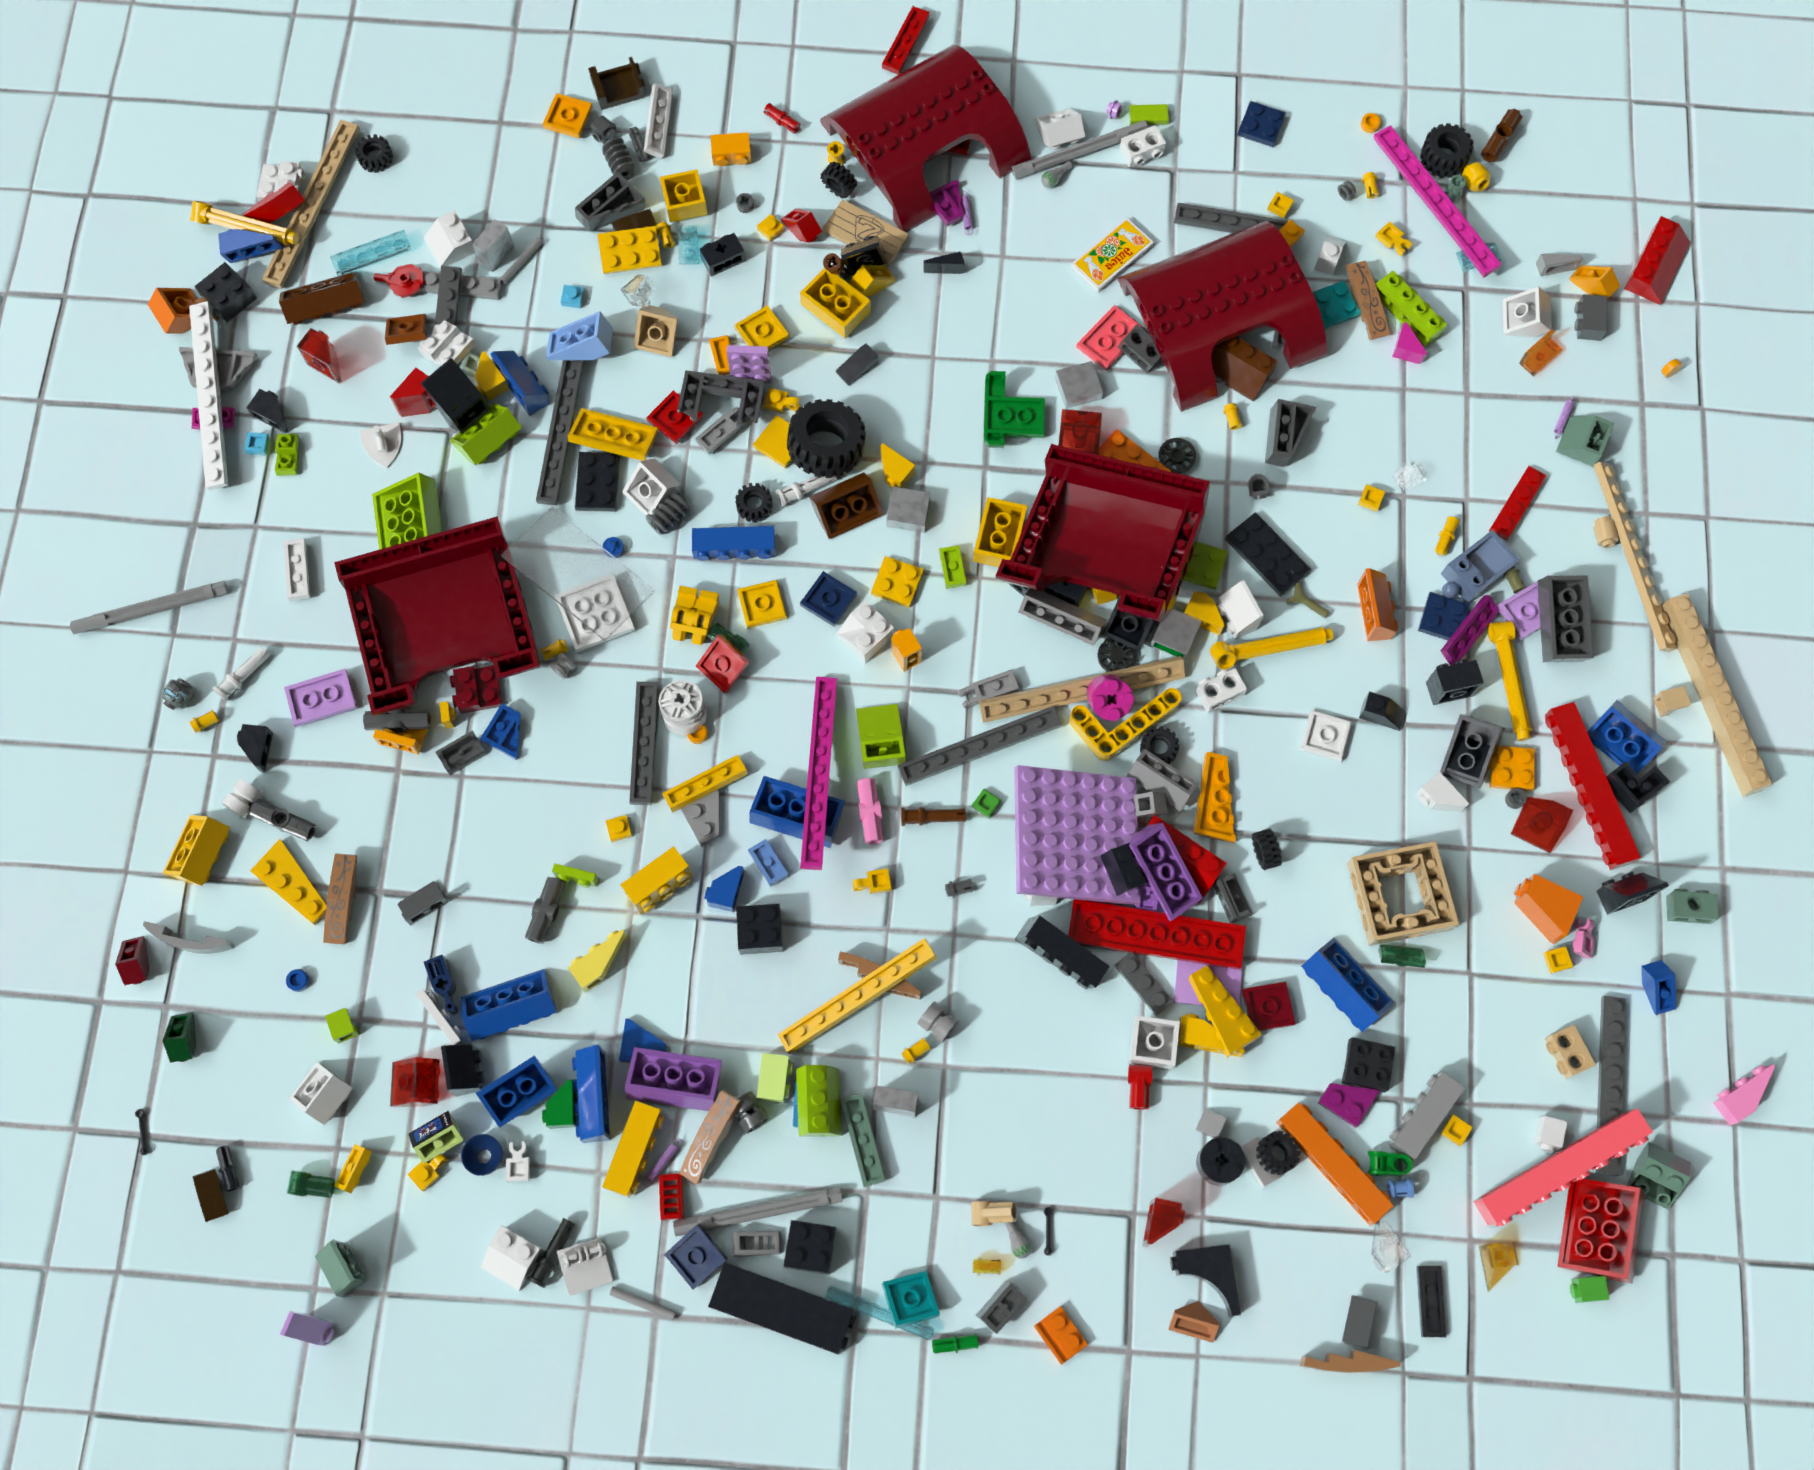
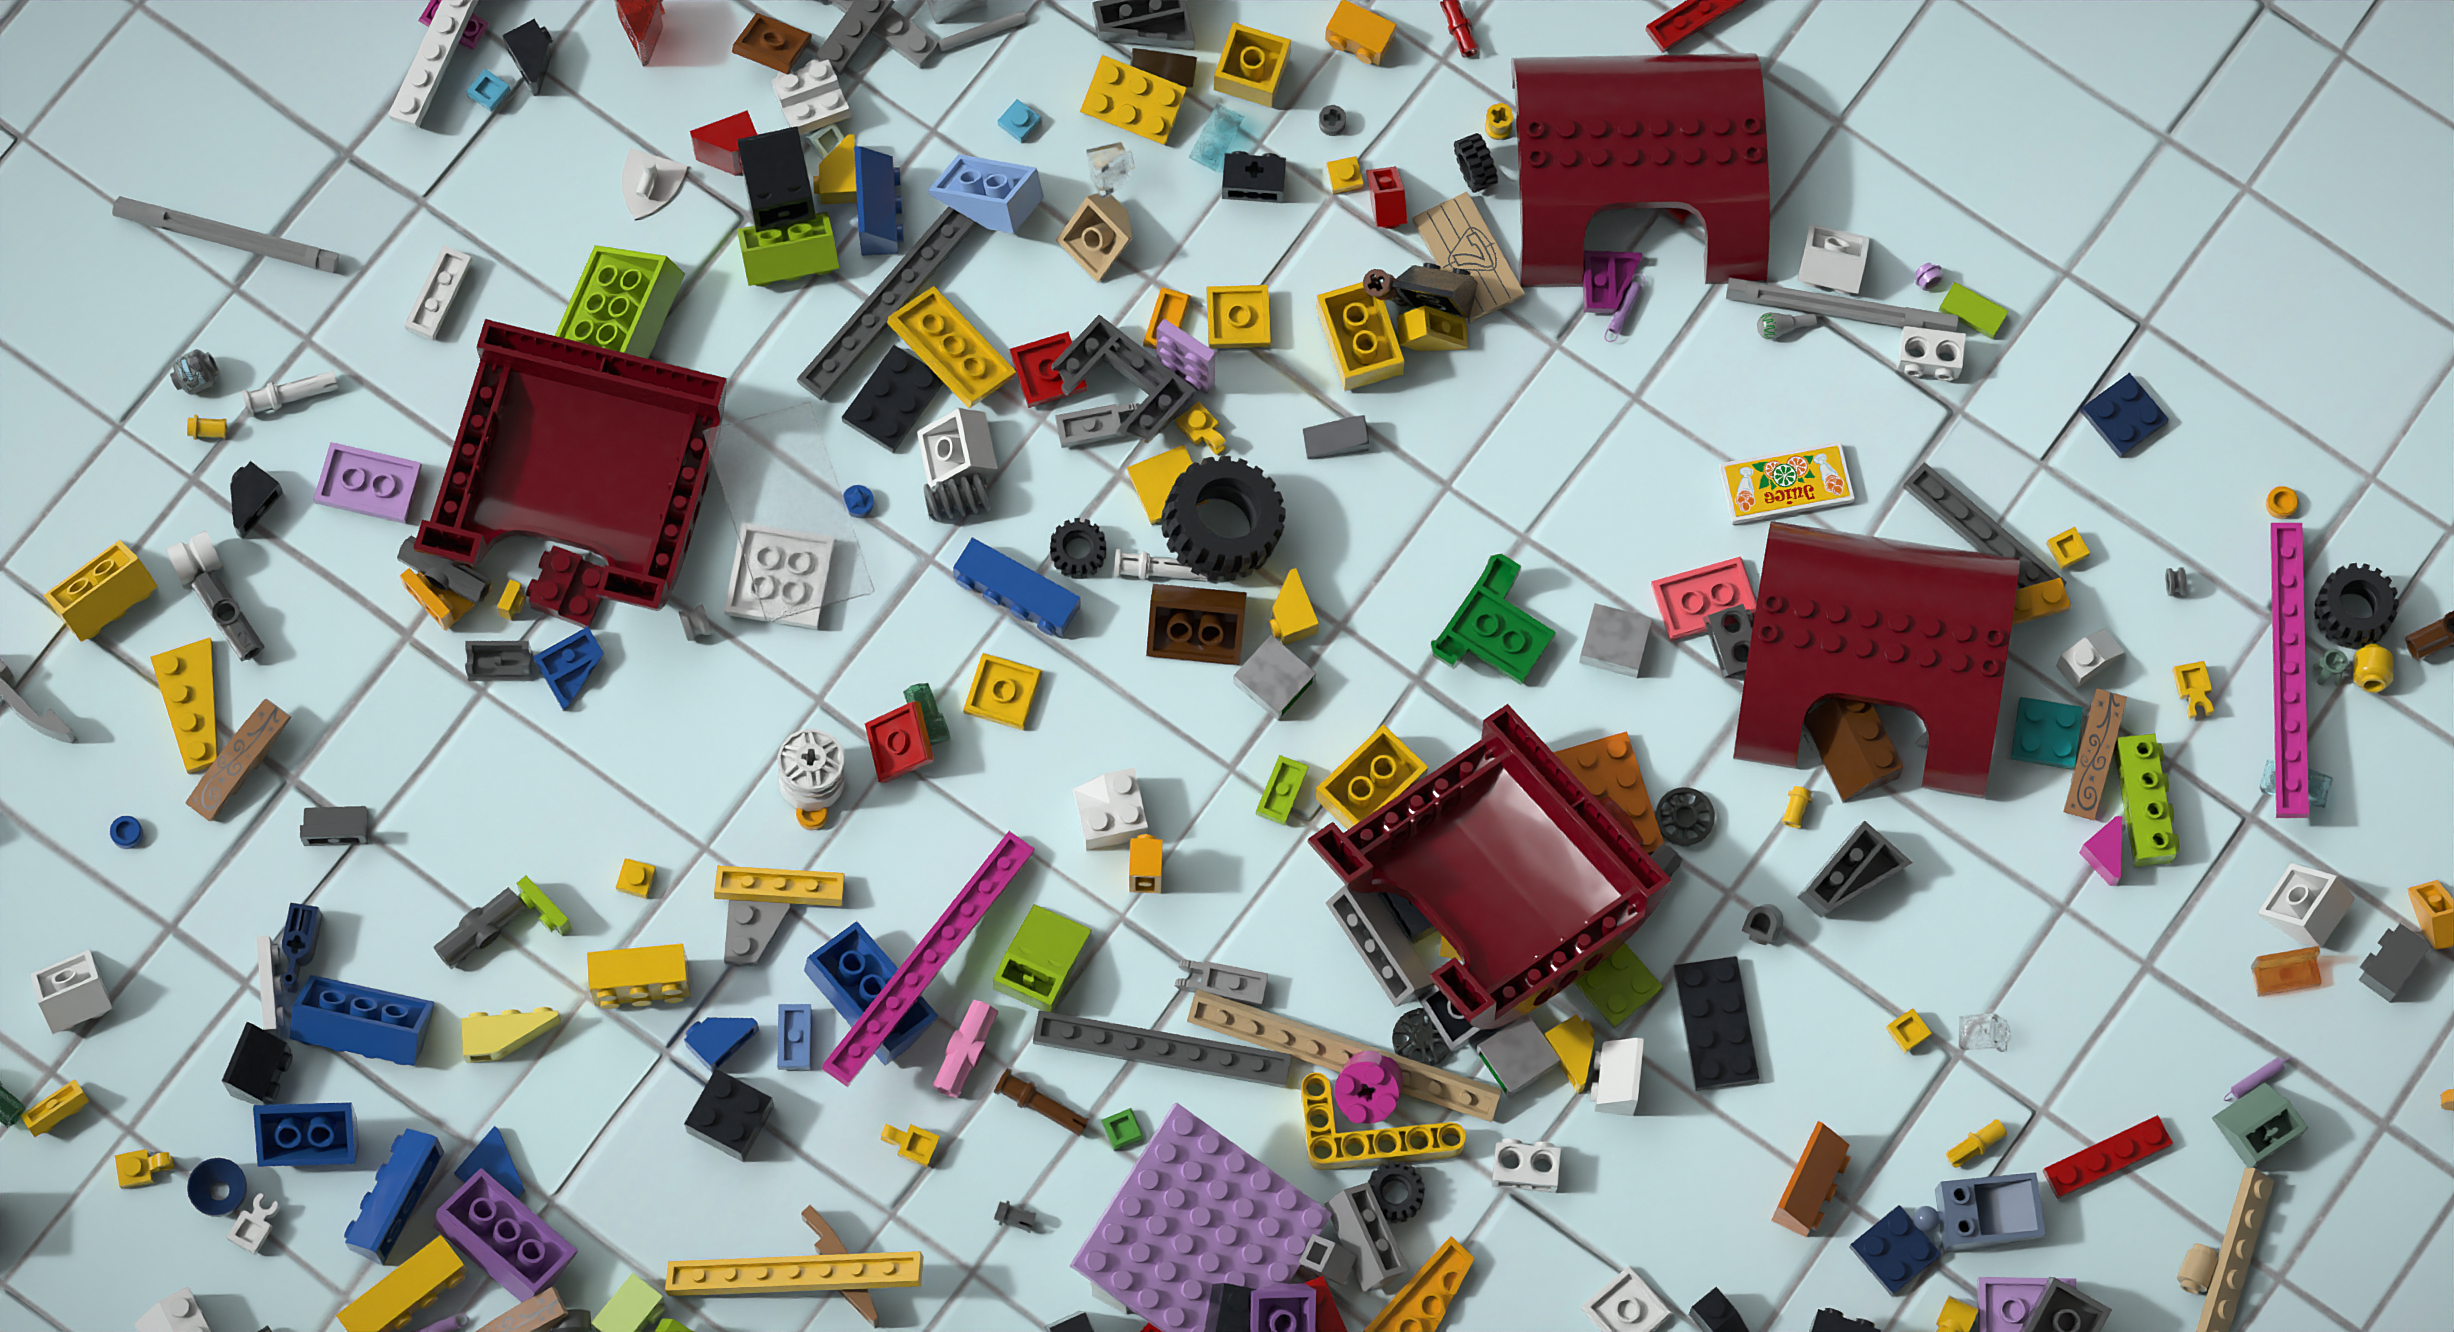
camera: 30 degrees right, 0 degrees up
lime slope [275,433,299,476] -> none
lime panel [325,1008,359,1044] -> none
clear red slope [390,1057,441,1107] -> none
brick [408,1111,464,1164] -> none
yellow pin [540,639,569,661] -> none
green slope [542,1079,576,1129] -> none
dark grey plate [629,681,658,805] -> none
yellow pin [656,222,675,249] -> none
yellow hips [670,585,719,645] -> none
dark blue plate [800,571,857,627] -> none
yellow plate [871,556,923,608] -> none
black slope [923,252,965,274] -> none
clear red slope [1058,409,1102,455] -> none
yellow piece [1210,627,1333,670] -> none
olive piece [1287,582,1329,618] -> none
yellow pin [1362,172,1379,199] -> none
magenta plate [1440,595,1500,665] -> none
olive pin [1503,566,1526,594] -> none
light grey slope [1536,253,1583,276] -> none

